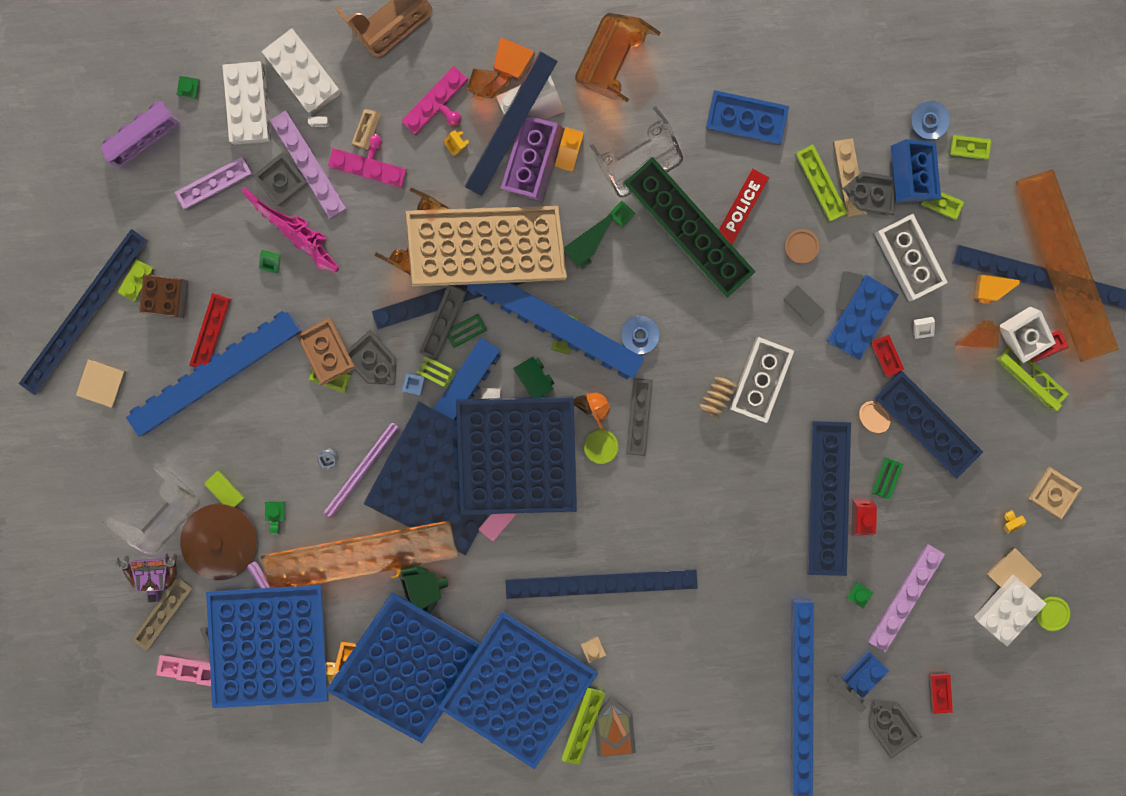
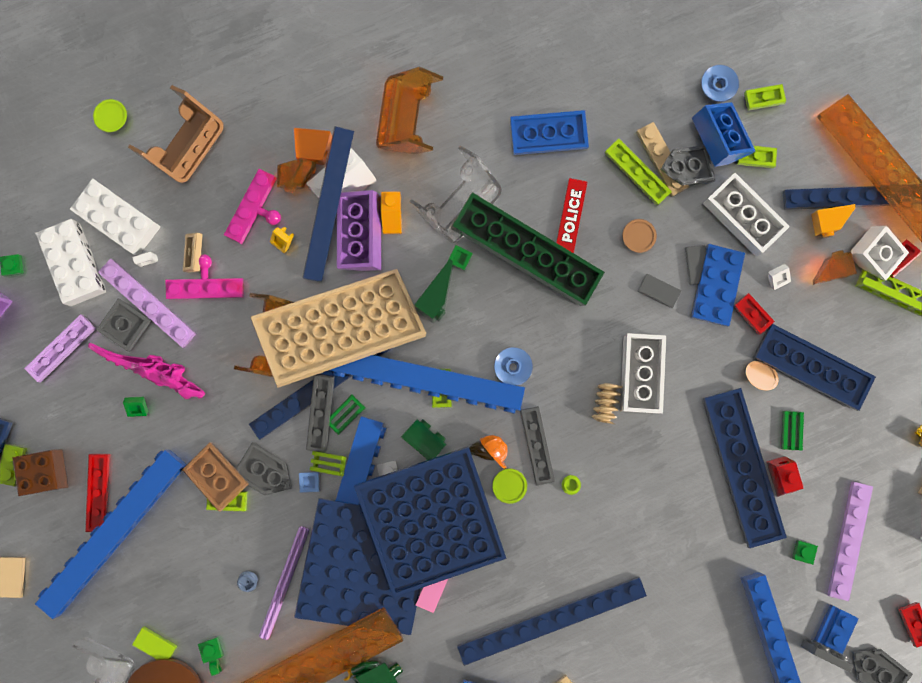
camera: 20 degrees left, 5 degrees down
none -> lime plate [561,475,581,495]

